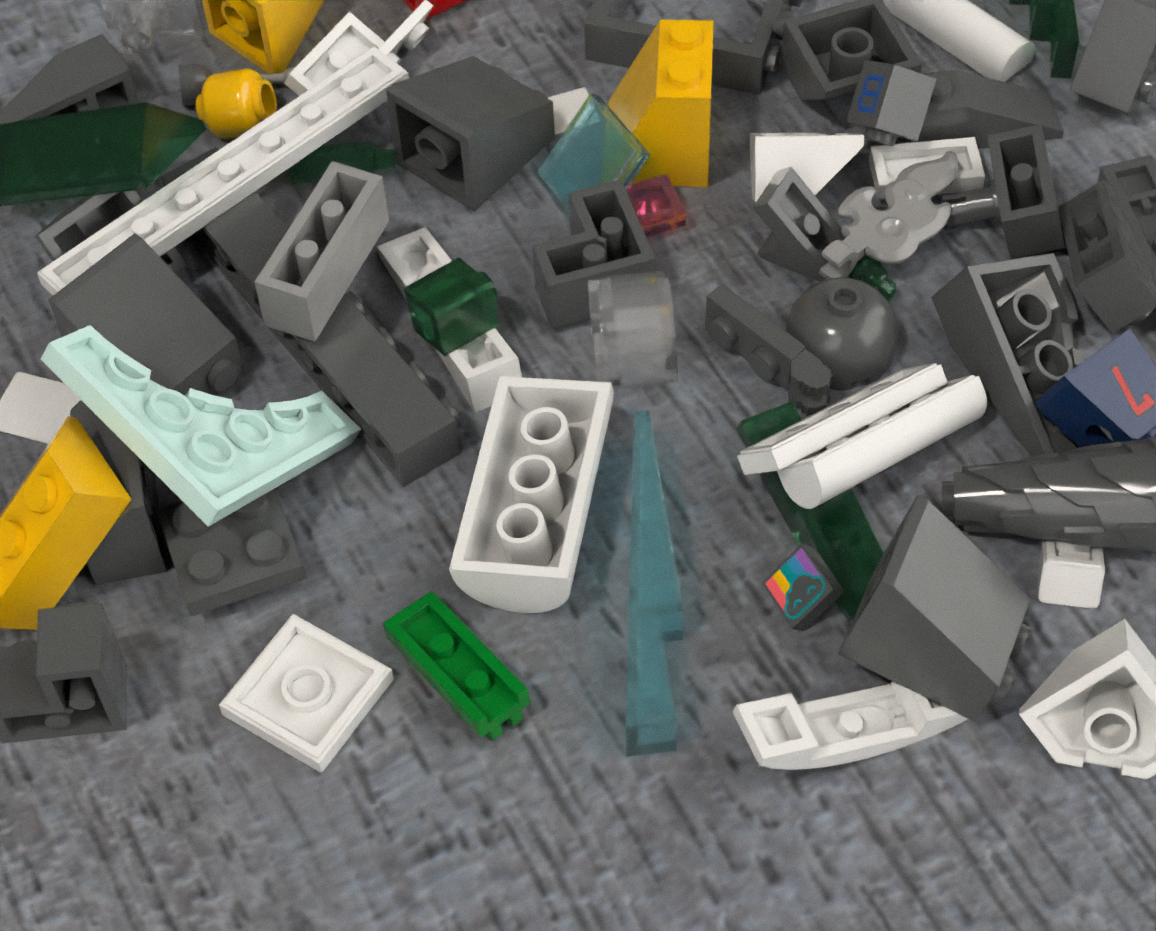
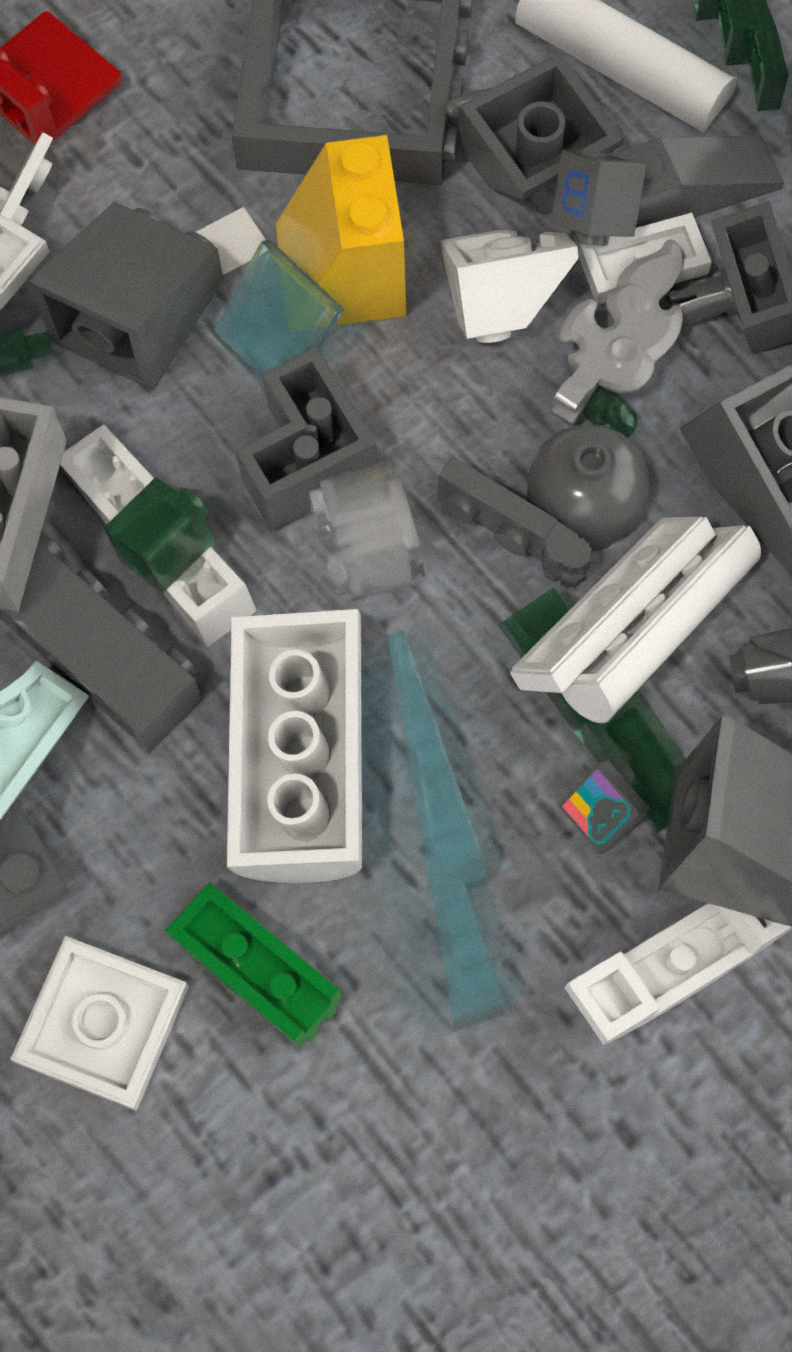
camera: 10 degrees left, 15 degrees up
clear pink plate [624,174,686,237] -> none
dark grey slope [753,167,845,282] -> none

